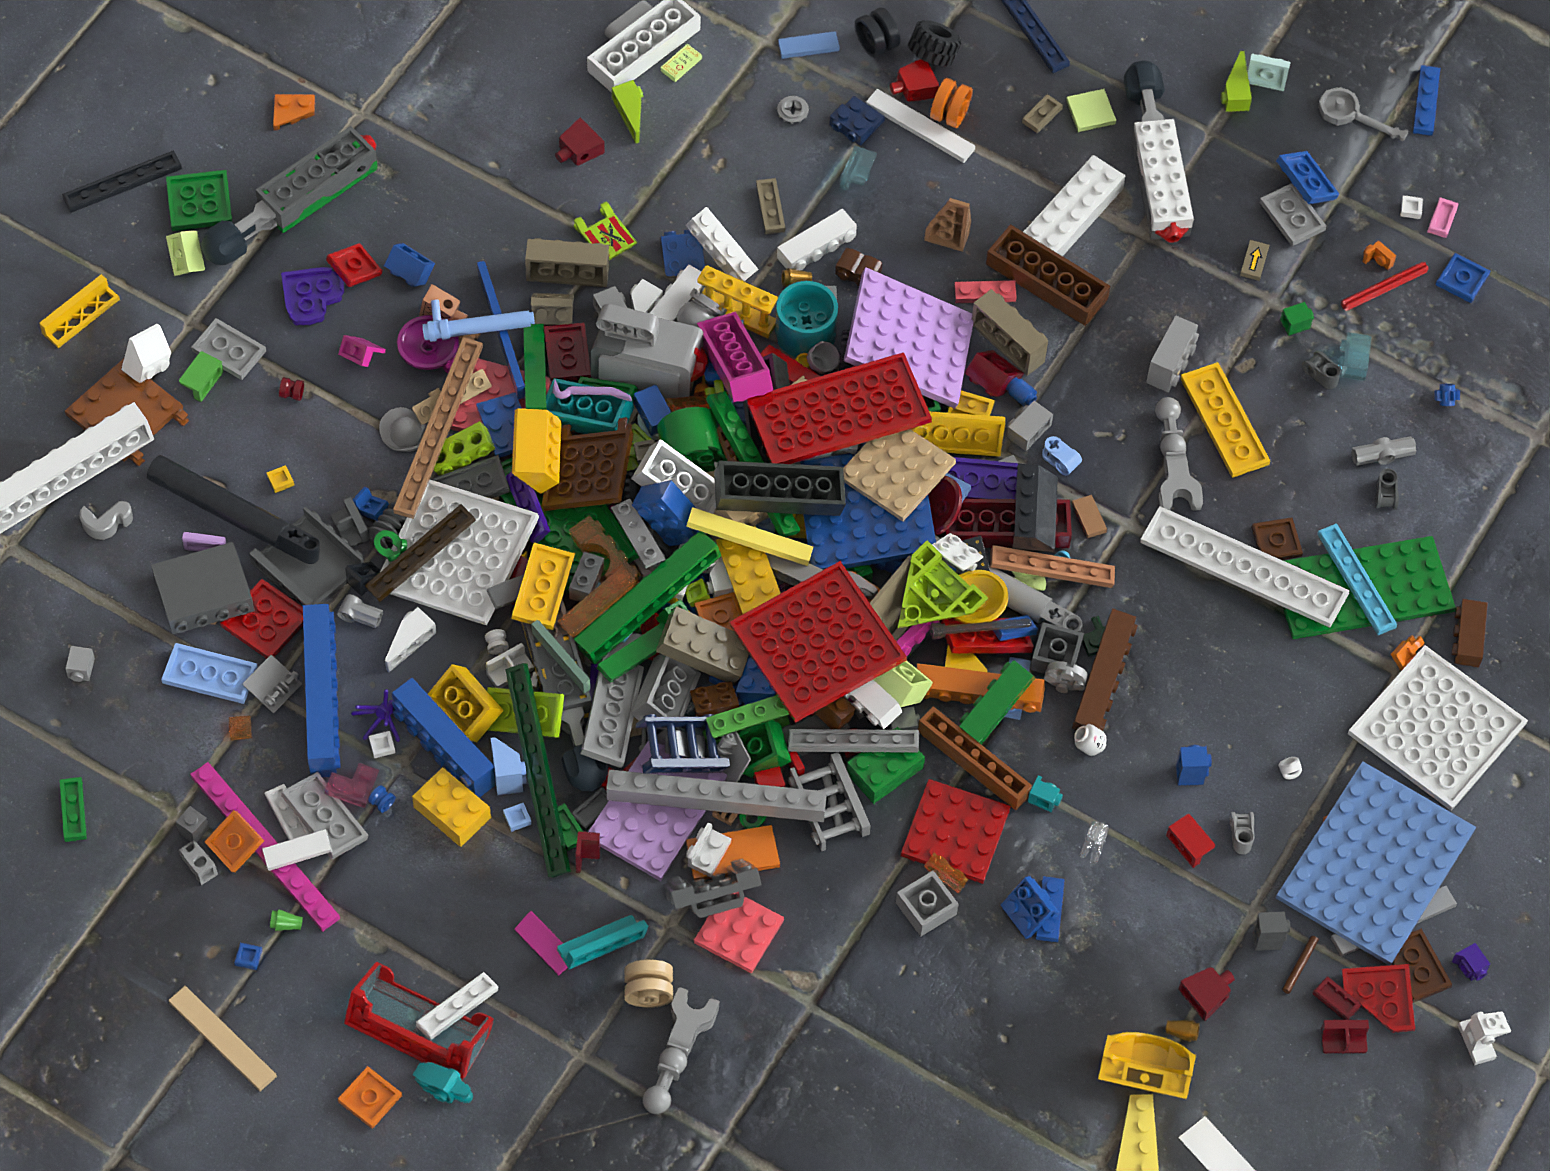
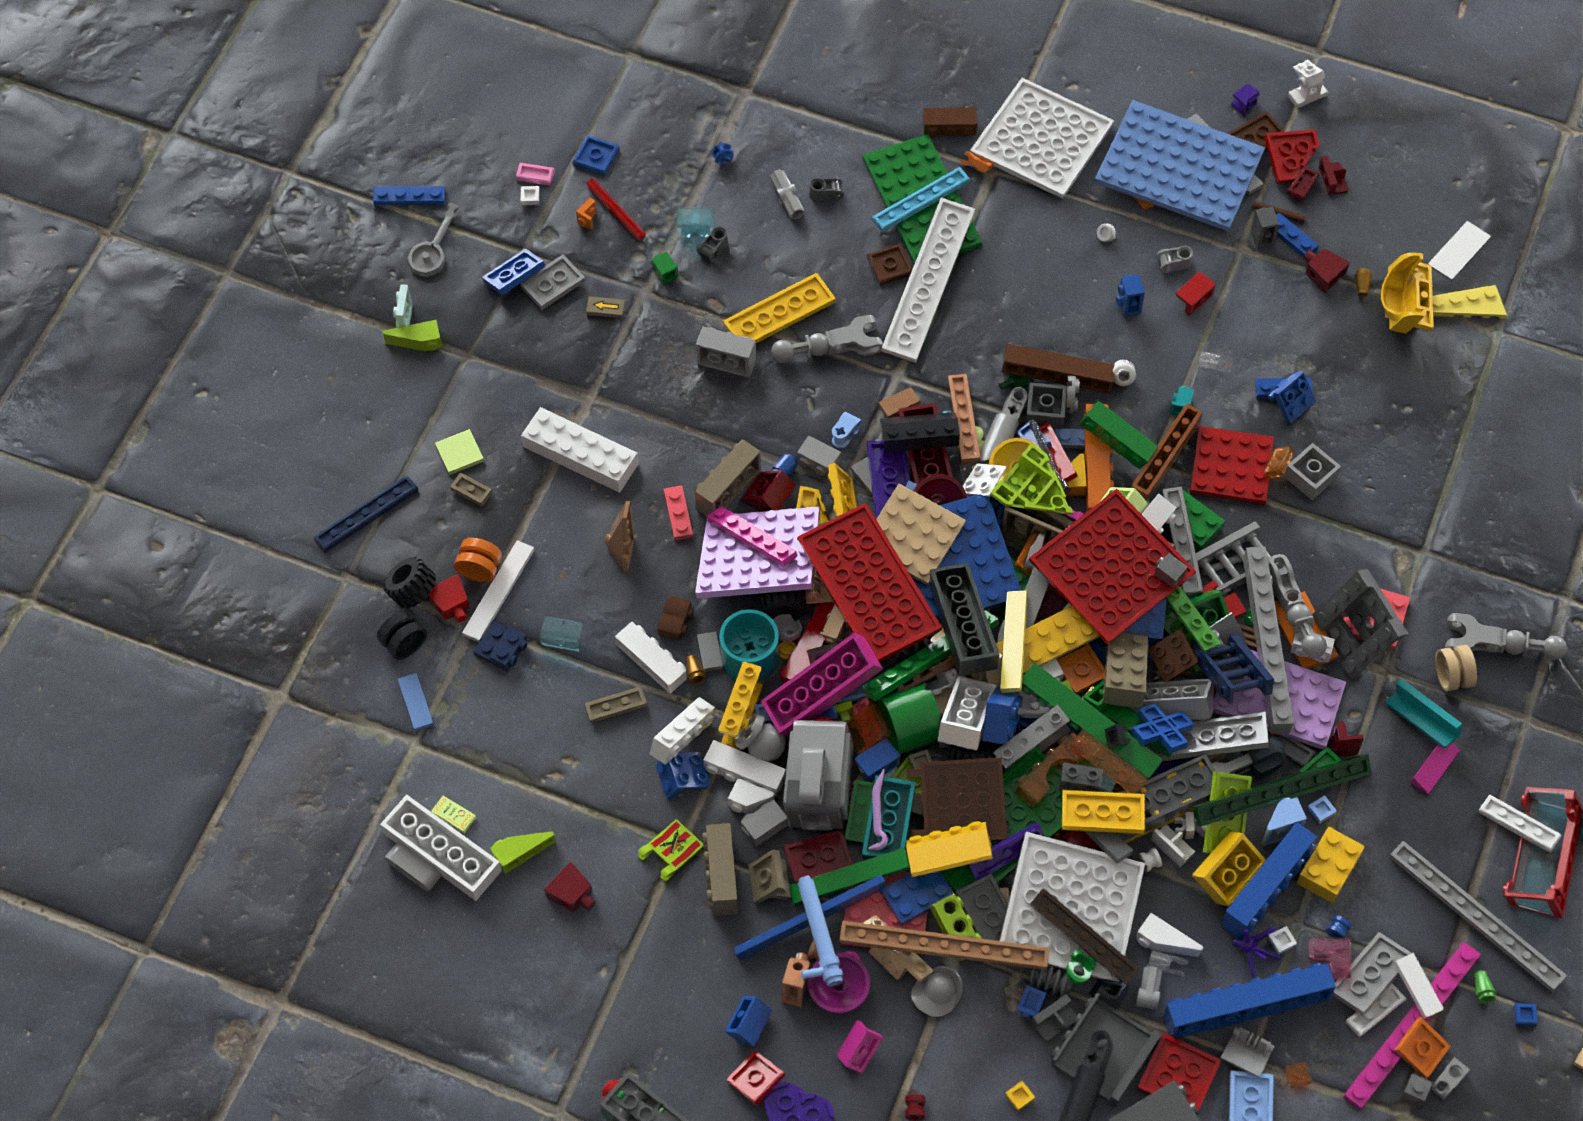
camera: 95 degrees left, 0 degrees up
sand green tile [531,620,590,694] -> none
light grey gear [777,96,809,124] -> none
reddish brown brick [986,224,1110,326] -> none
white piece [1124,60,1194,243] -> none
none -> dark pink plate [707,506,798,567]
none -> black tile [1105,724,1130,749]
none -> blue plate [1131,704,1194,753]
none -> clear hinge [1148,949,1189,978]
none -> flat silver brick [1155,553,1188,588]
none -> light grey piece [1269,554,1327,658]
none -> blue plate [1276,213,1319,257]
none -> light grey plate [1389,841,1567,992]

